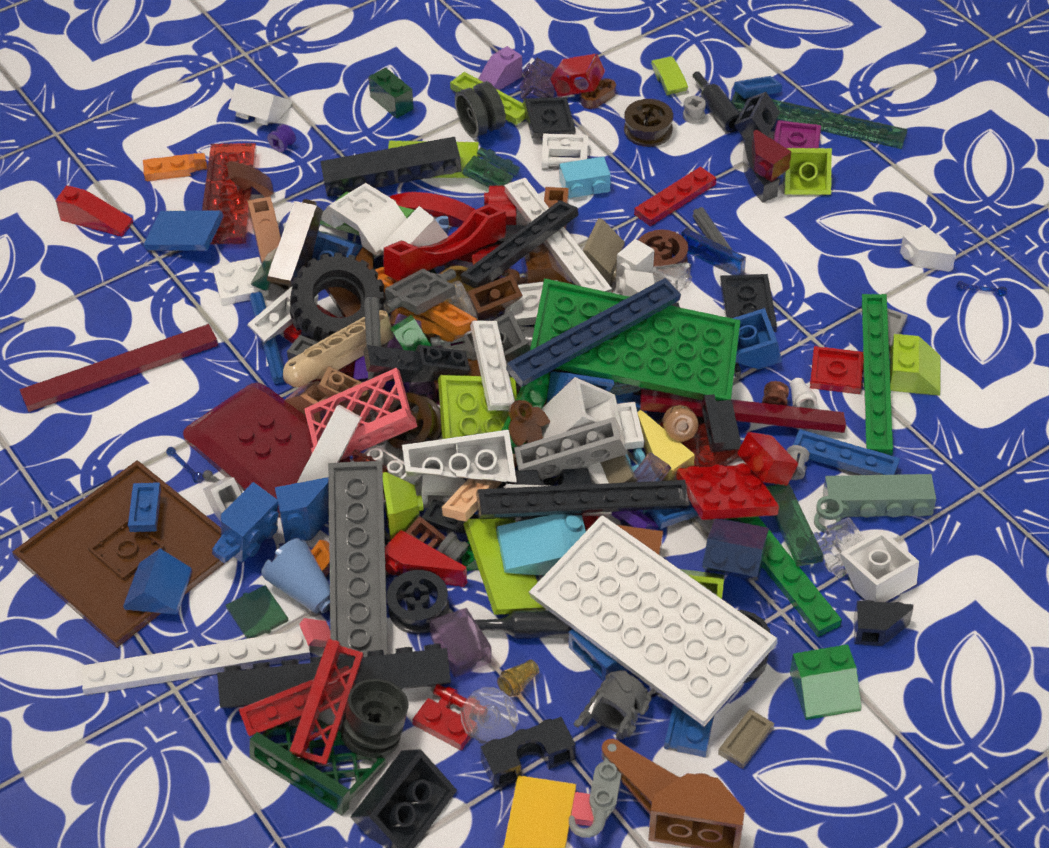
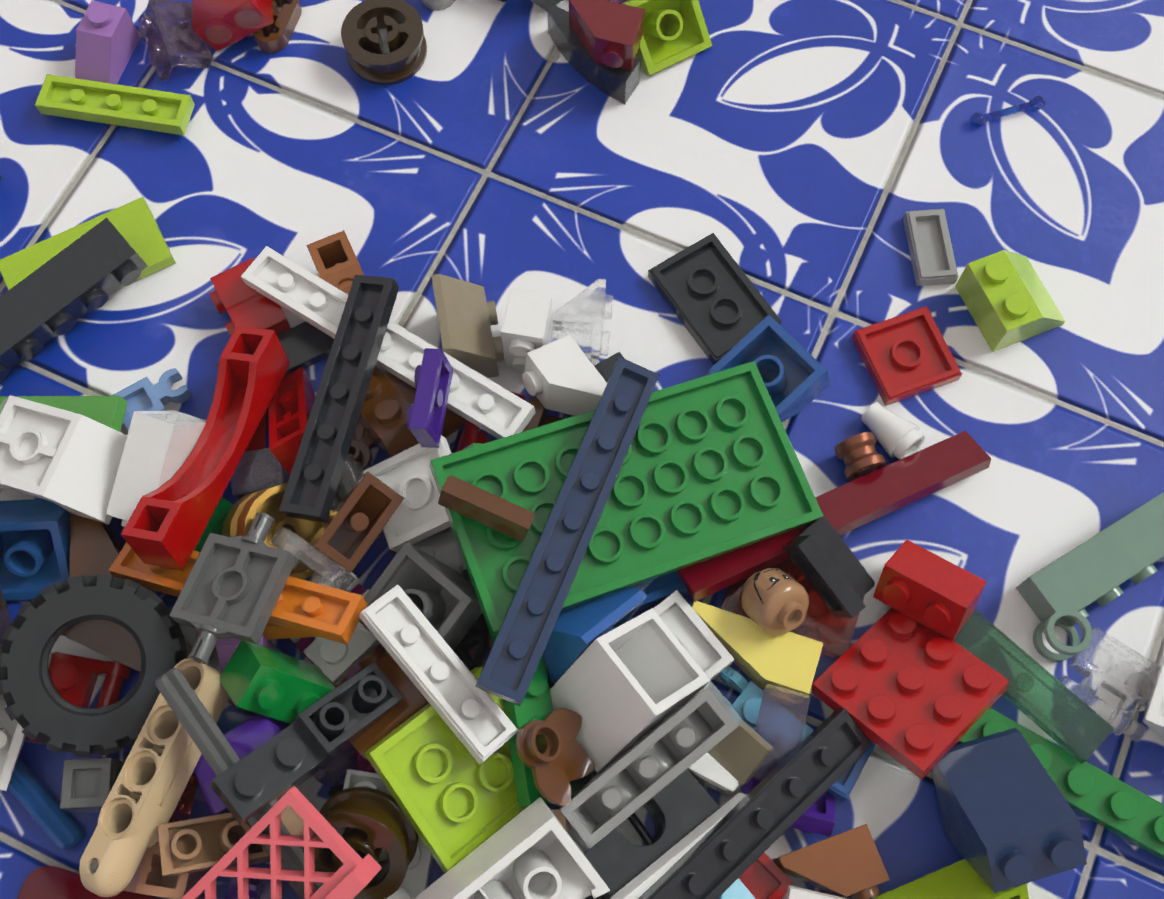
camera: 30 degrees left, 20 degrees up
red slope [389,192,476,227] -> none
pearl dark grey wheel [455,81,506,138] -> none
clear green plate [462,147,520,188] -> none
black tile [523,97,576,138] -> none
white plate [542,134,588,168] -> none
medium azure brick [559,157,611,198] -> none
red plate [634,166,717,227] -> none
copper wheel [638,229,688,281] -> none
clear blue tile [681,228,746,275] -> none
dark grey axle [693,207,733,260] -> none
light grey bush [787,445,810,480] -> none
blue plate [793,429,900,475] -> none
green plate [861,294,893,456] -> none
white slope [900,225,956,272] -> none
none -> dark purple plate [406,348,453,448]
none -> reddish brown tile [438,475,535,542]

